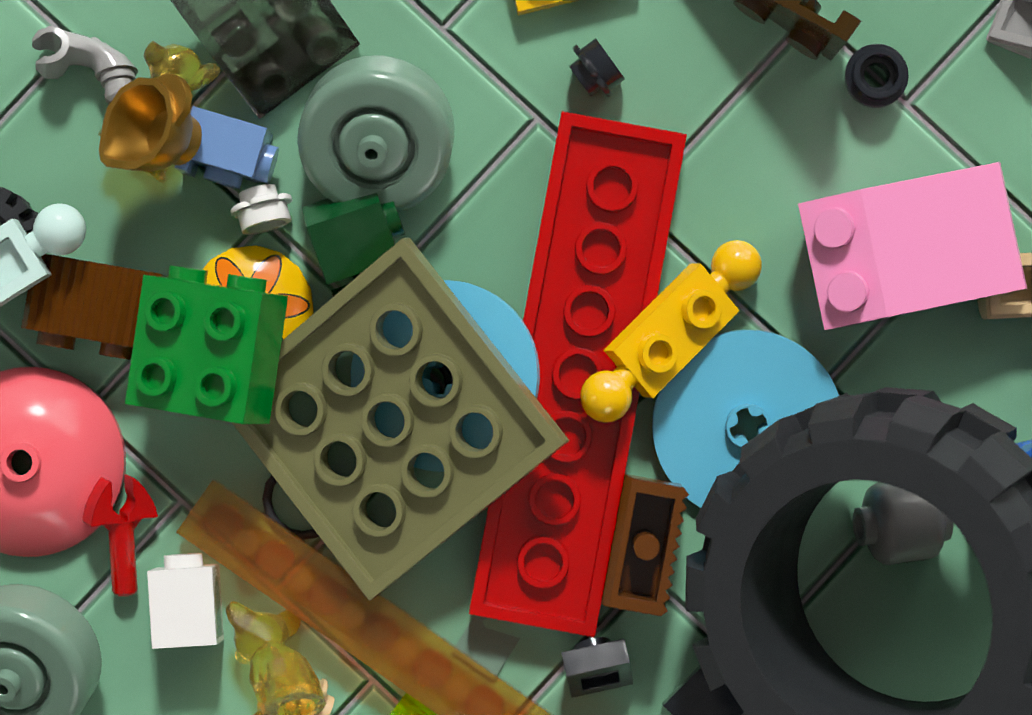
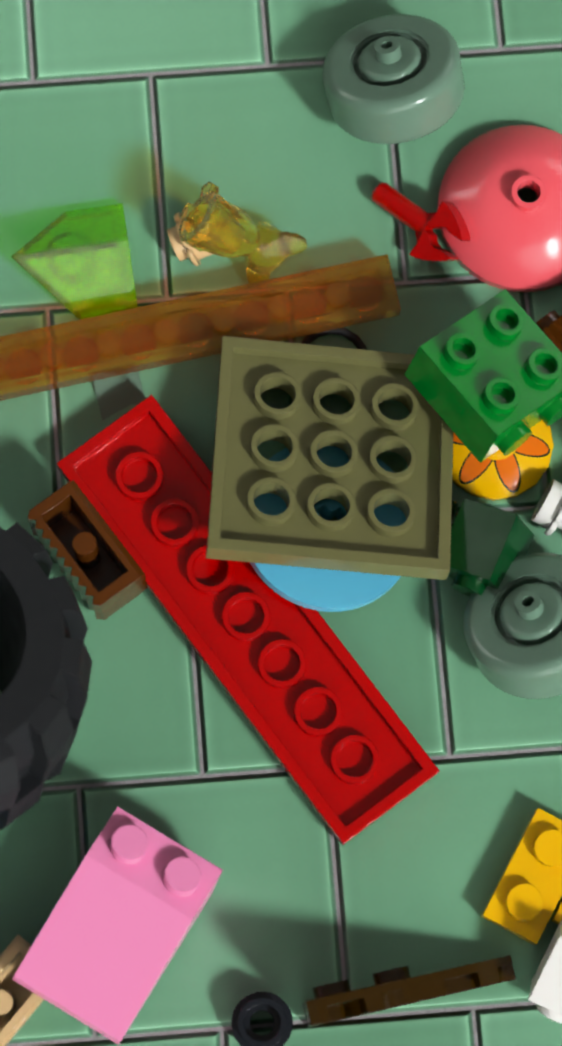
camera: 130 degrees right, 10 degrees down
white brick [147,553,224,649] -> none
black plate [561,637,633,698] -> none
black plate [569,38,625,97] -> none
yellow plate [580,240,762,422] -> none
medium azure piece [652,329,839,508] -> none

